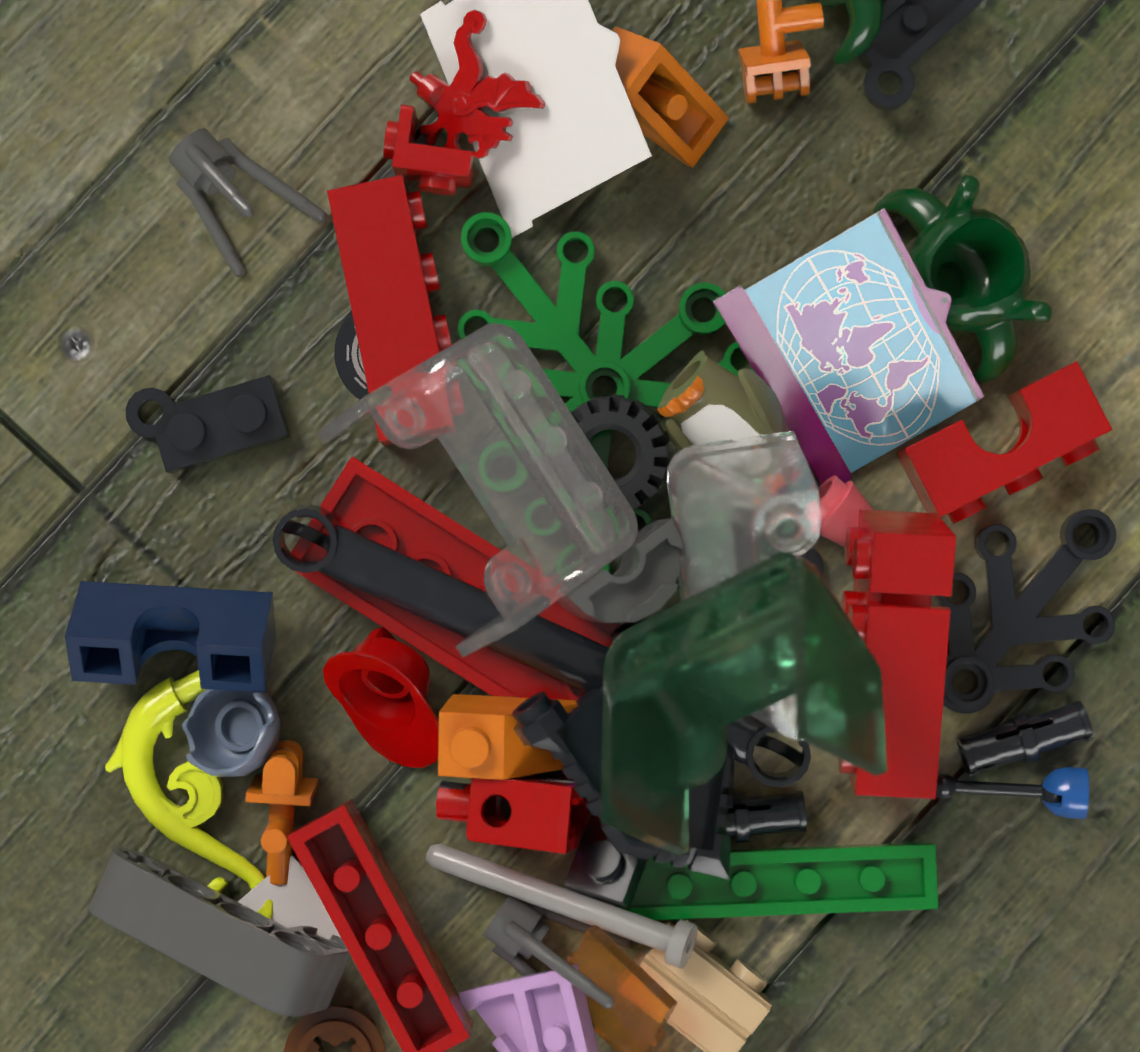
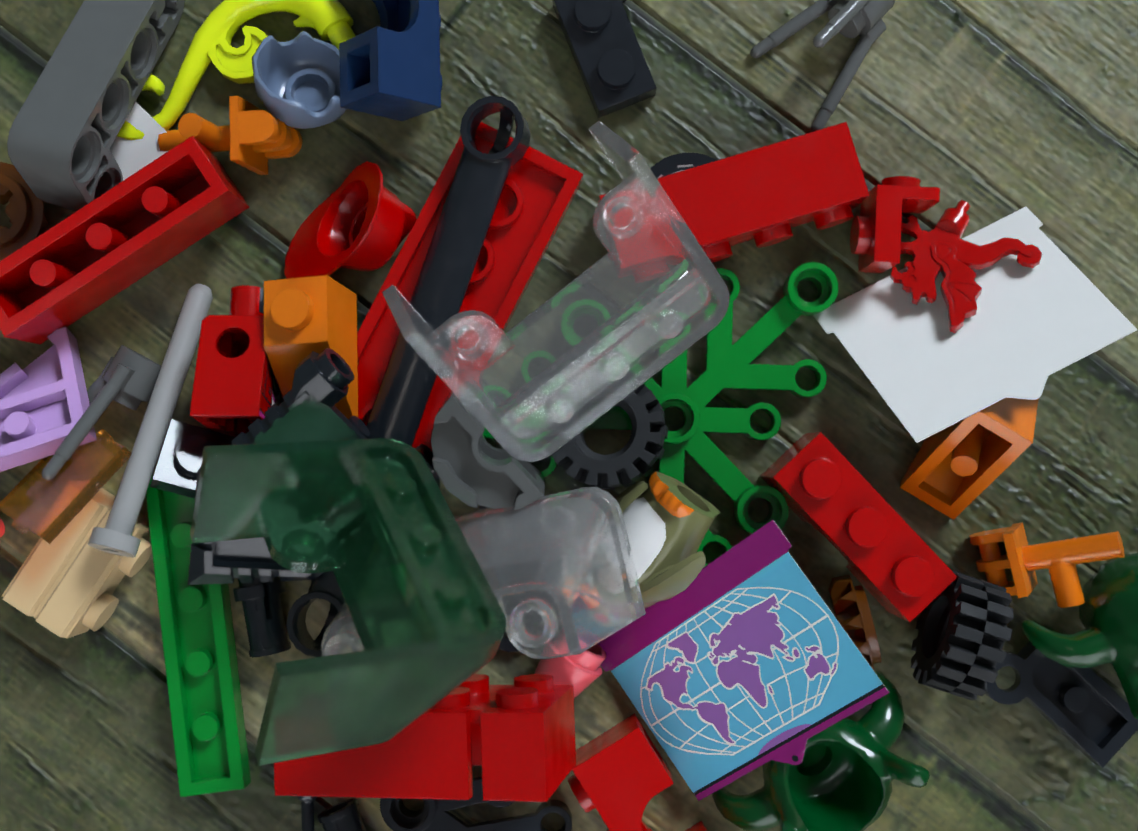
camera: 75 degrees right, 0 degrees up
none -> red arch [760,432,957,622]
none -> reddish brown gear [829,574,882,672]
none -> black tyre [911,571,1013,701]

